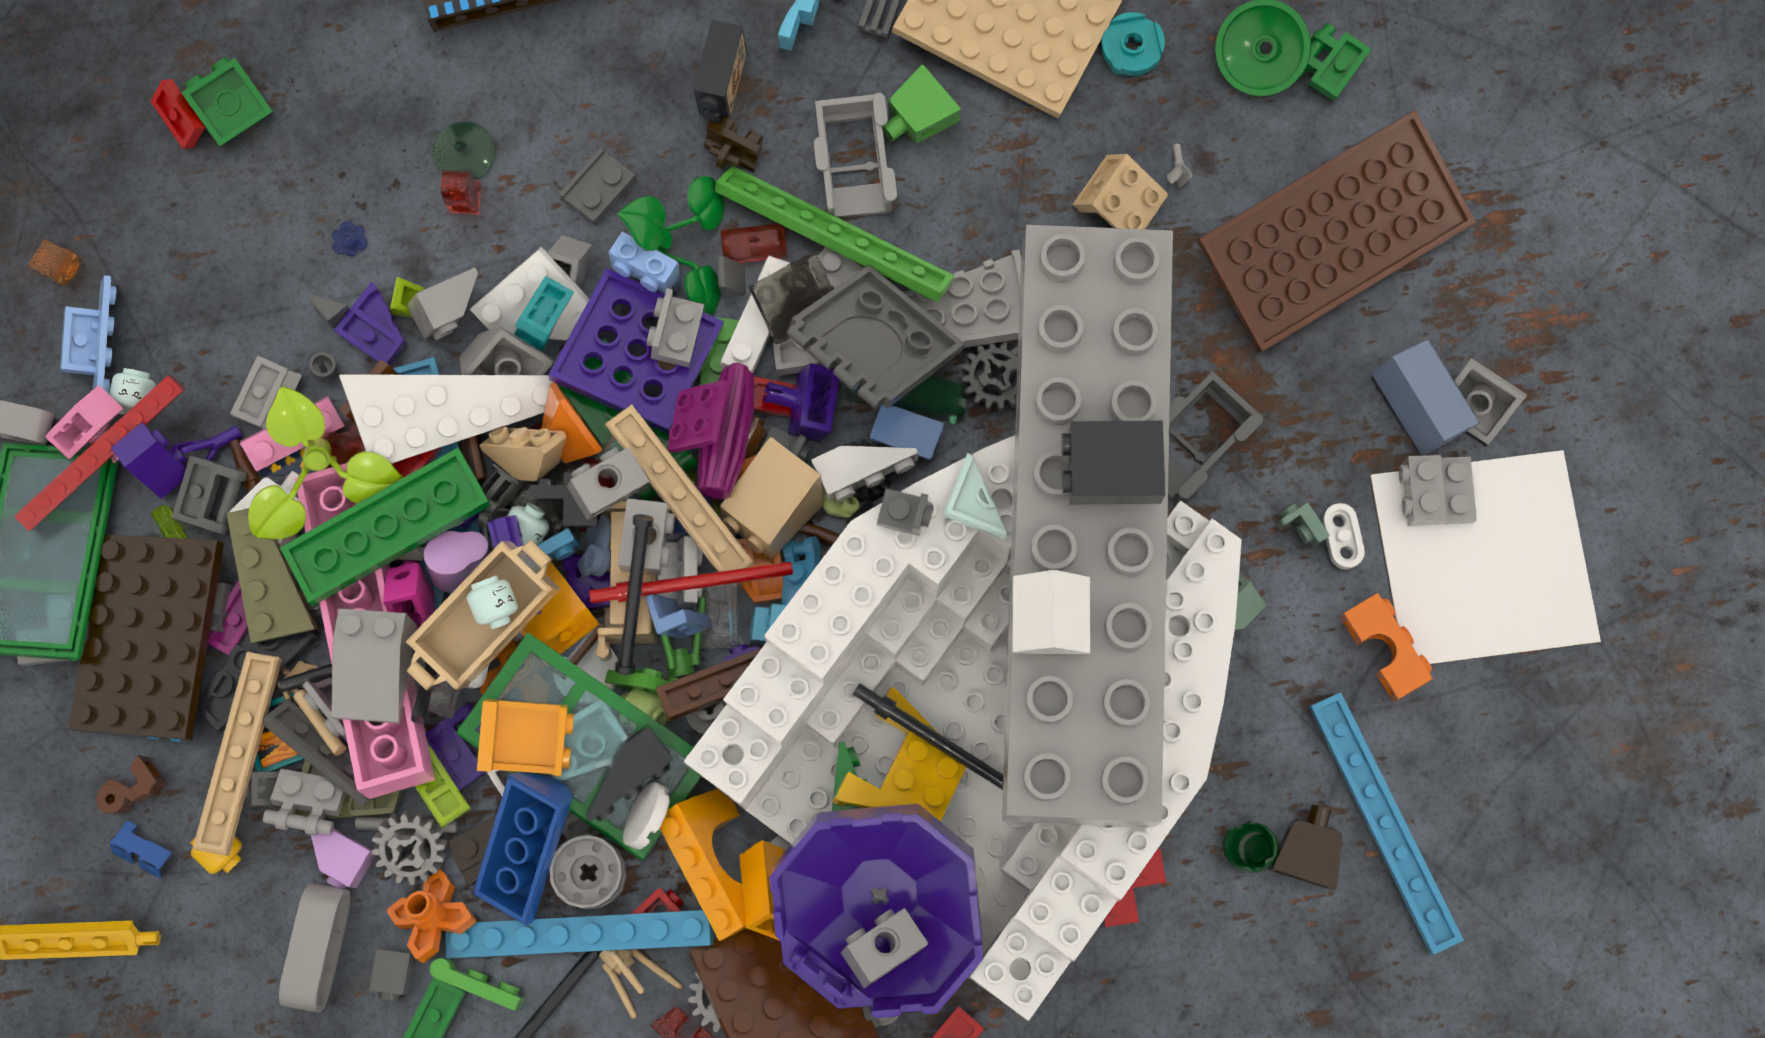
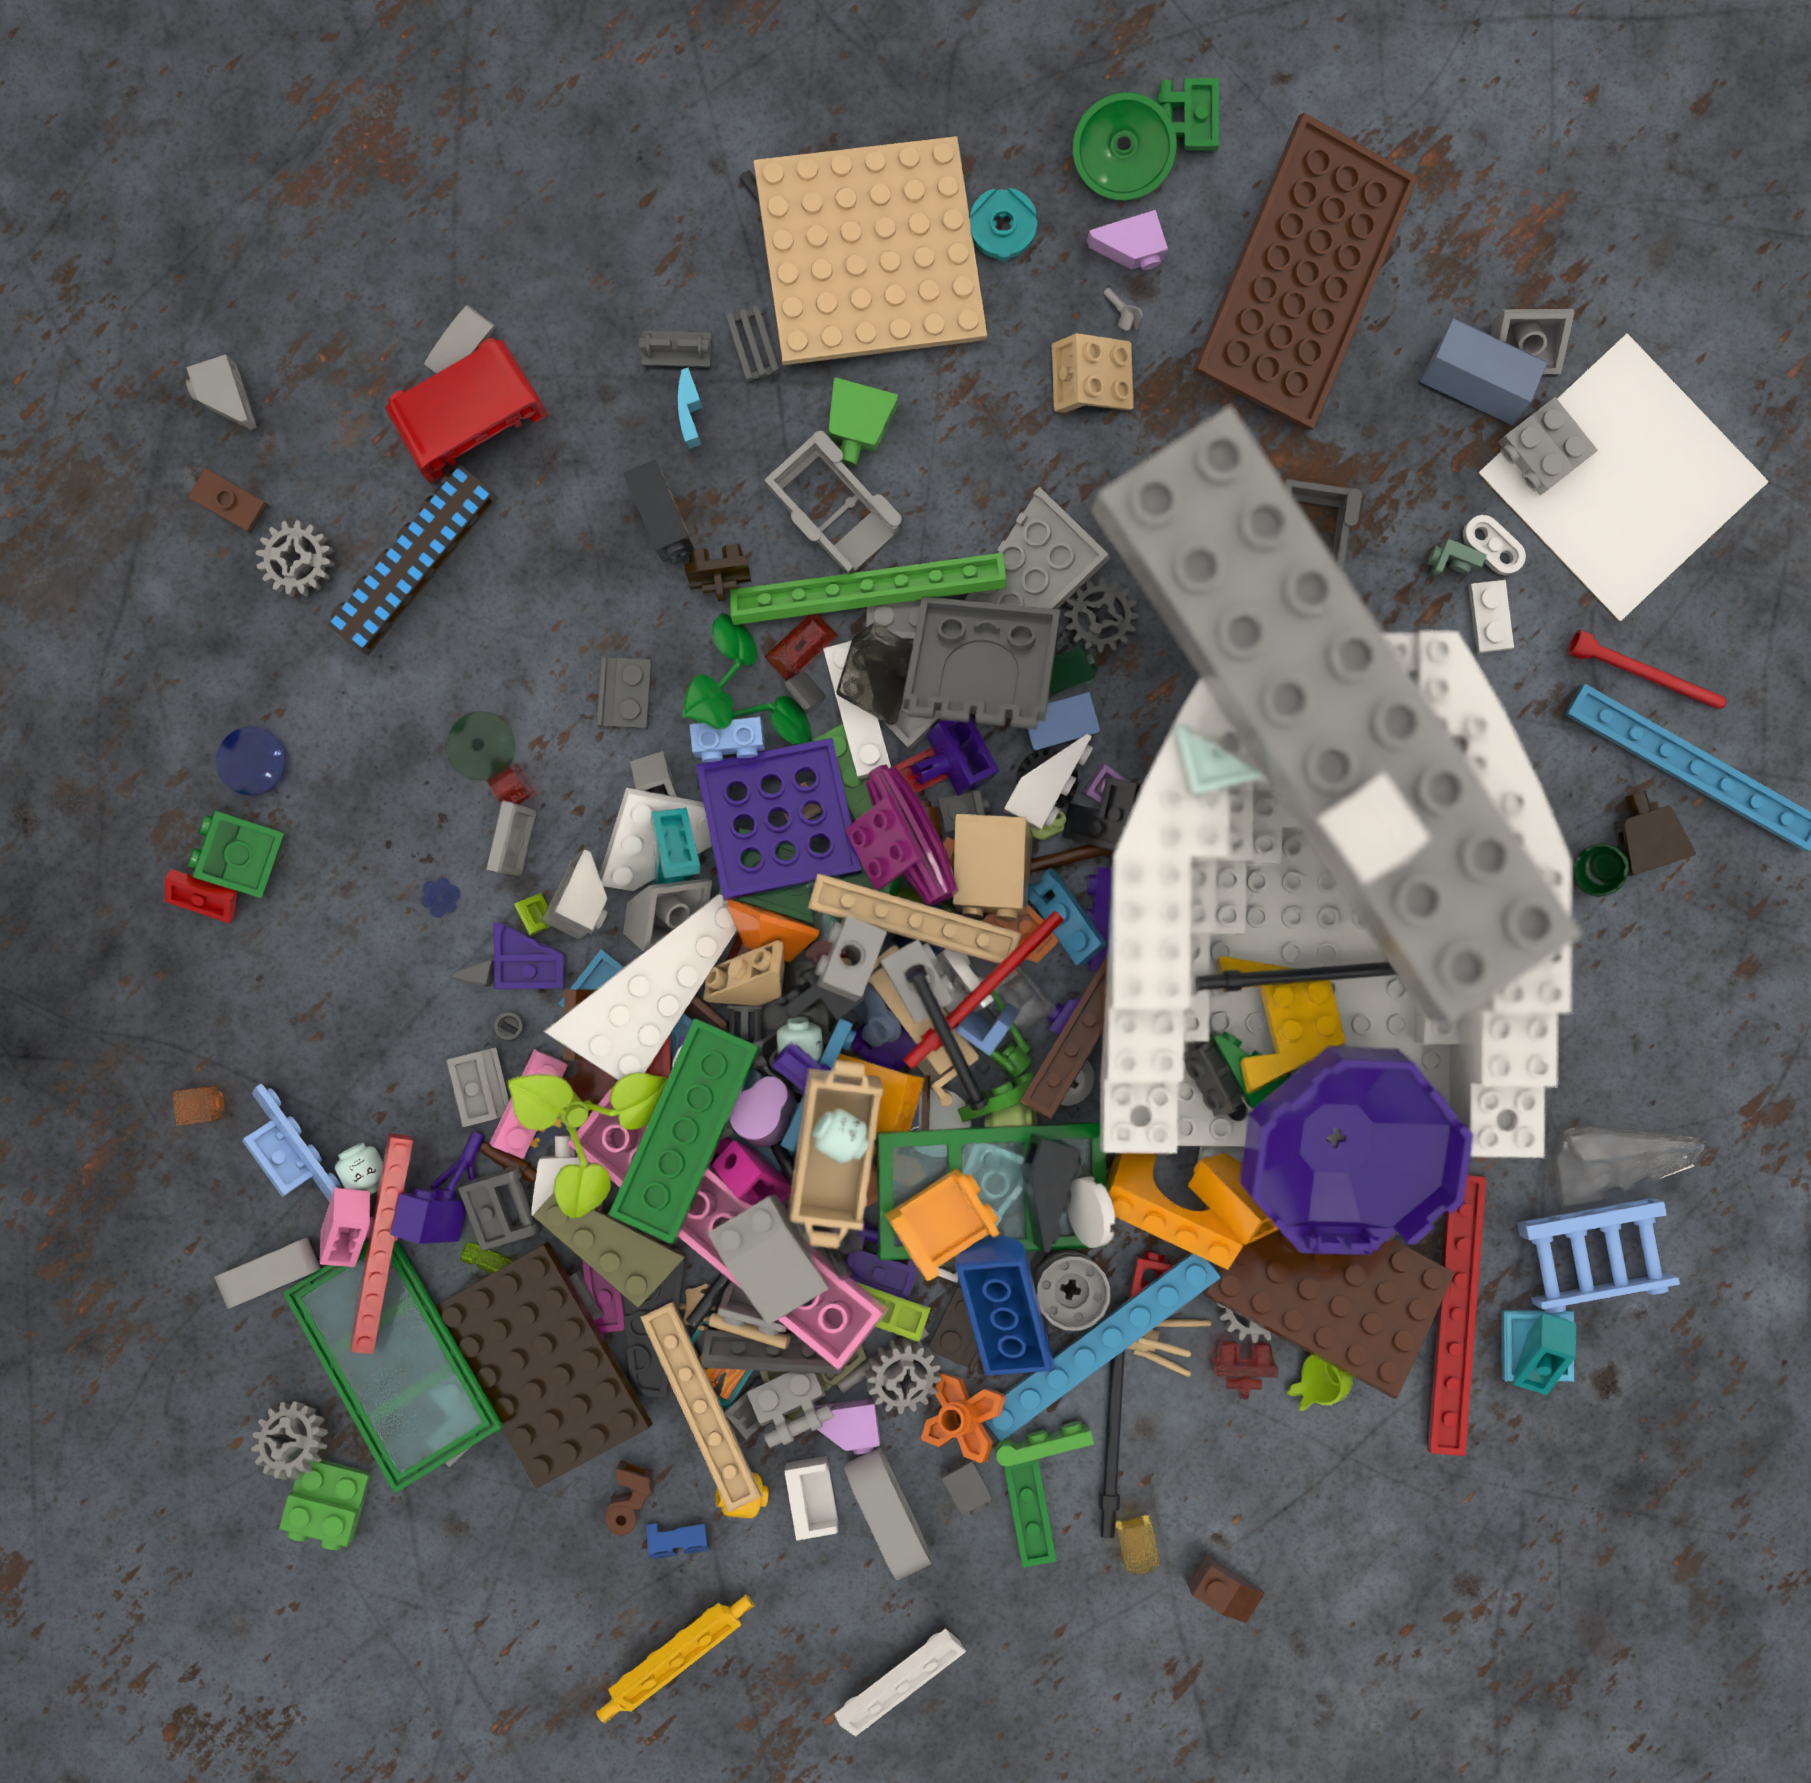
camera: 35 degrees left, 10 degrees up
light grey bracket [646,288,704,367] -> none
medium azure slope [748,604,786,644] -> none
light grey brick [841,908,928,988] -> none
dark grey bracket [877,488,934,536] -> none
black brick [1061,420,1166,505] -> none
orange arch [1340,593,1433,703] -> none
none -> clear blue dish [216,727,285,795]
none -> light grey tile [486,801,537,877]
none -> white panel [785,1456,839,1540]
none -> lavender slope [1087,210,1168,270]
none -> dark grey hinge [1183,1042,1243,1116]
none -> white plate [1468,580,1514,654]
none -> red piece [1567,629,1726,709]

